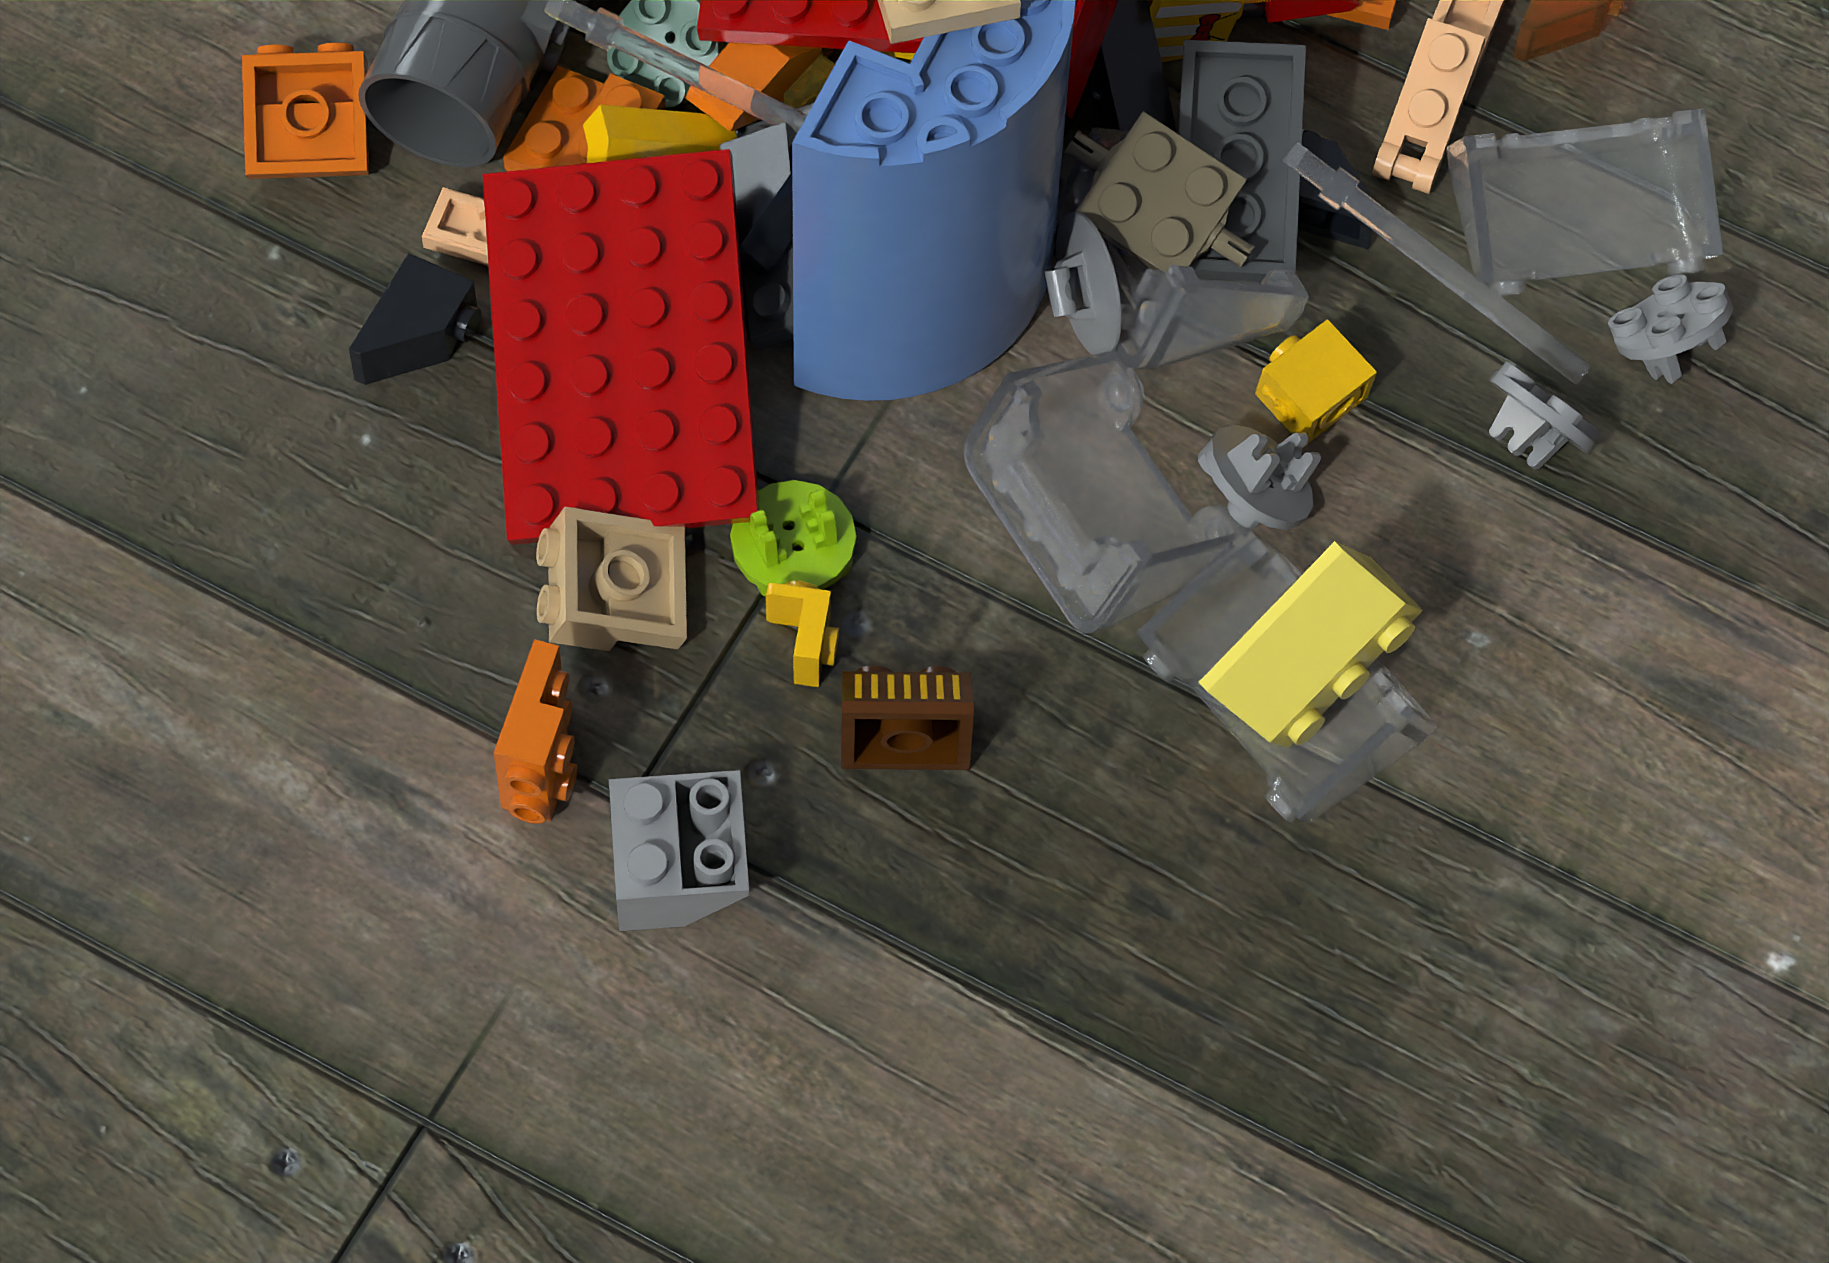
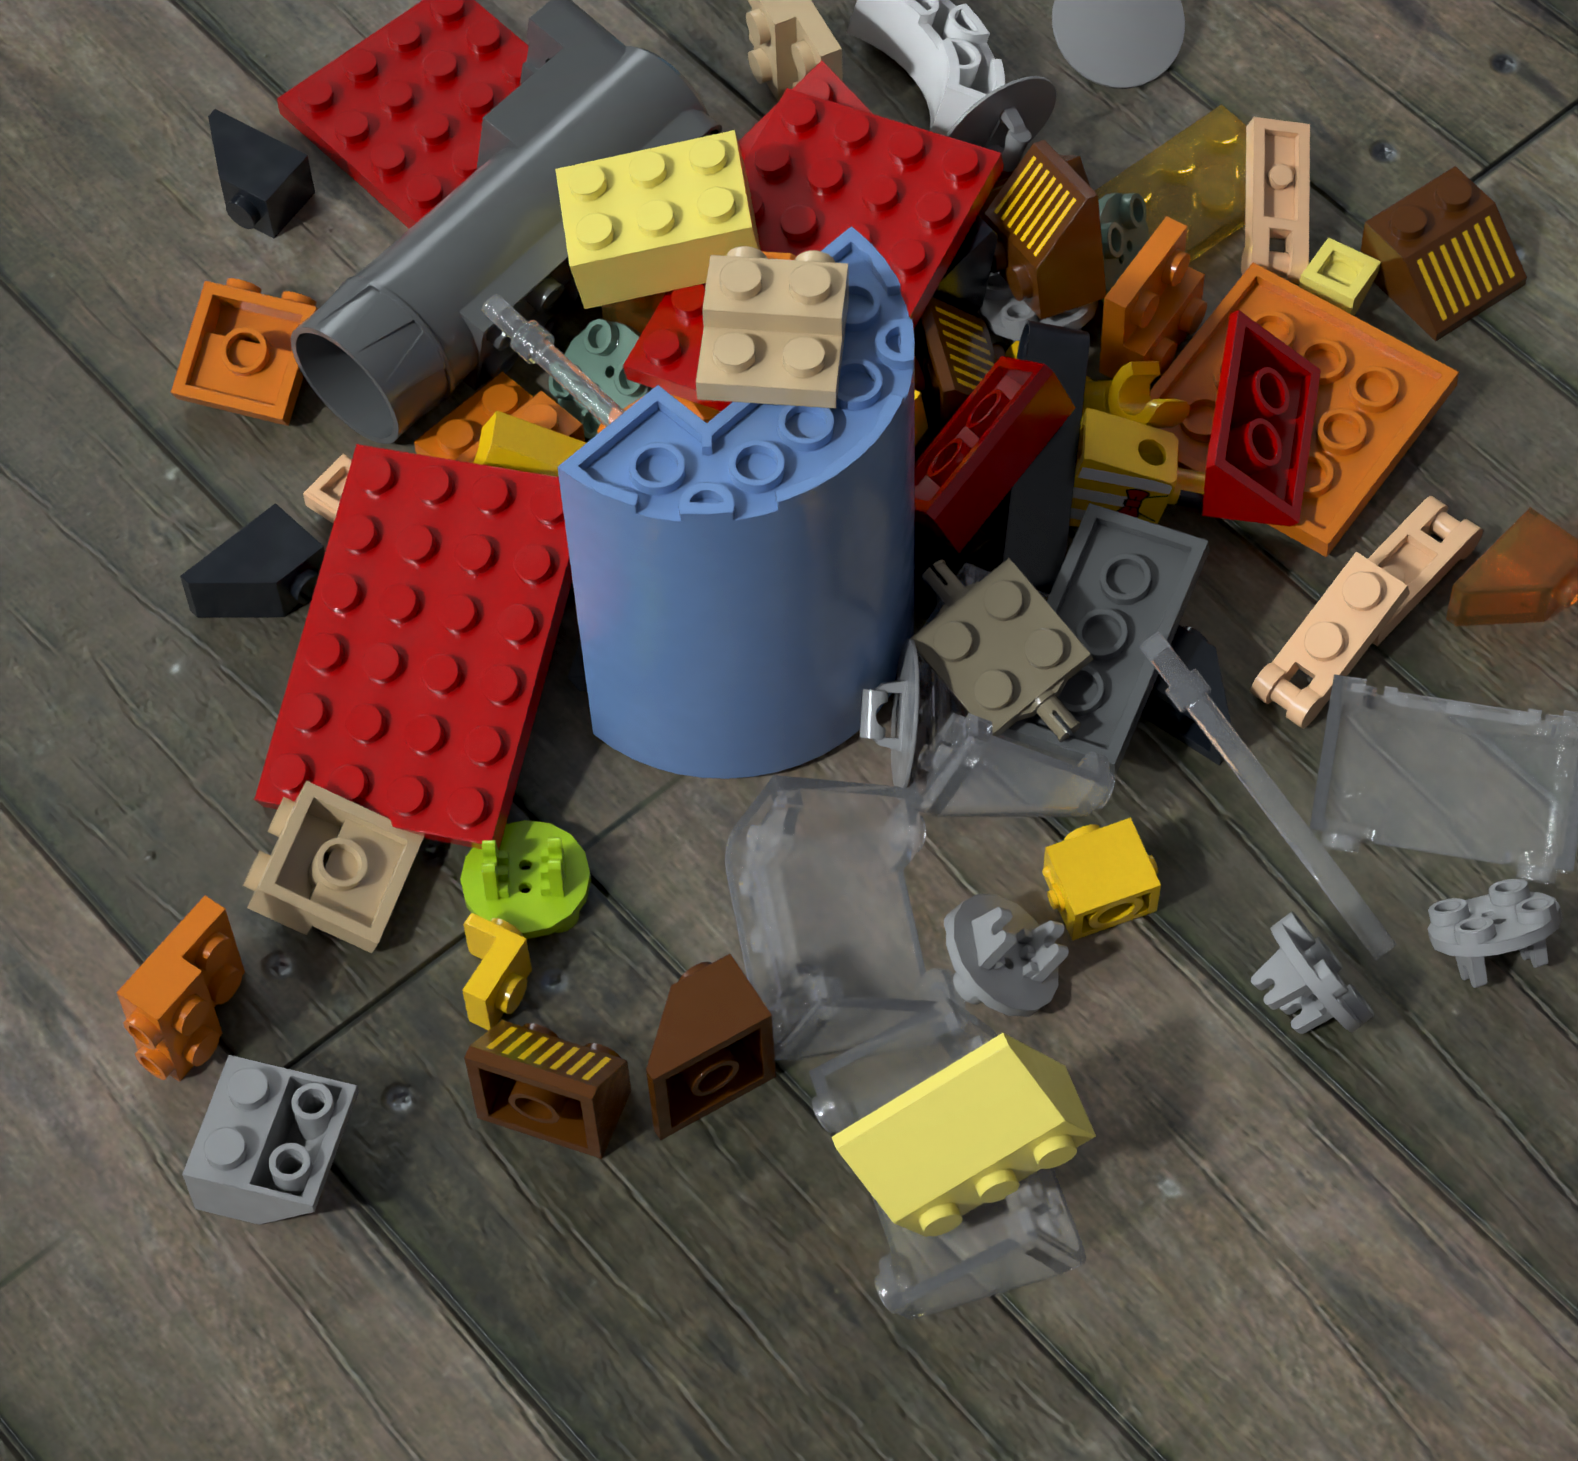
camera: 25 degrees right, 5 degrees down
none -> reddish brown slope [646,954,776,1140]

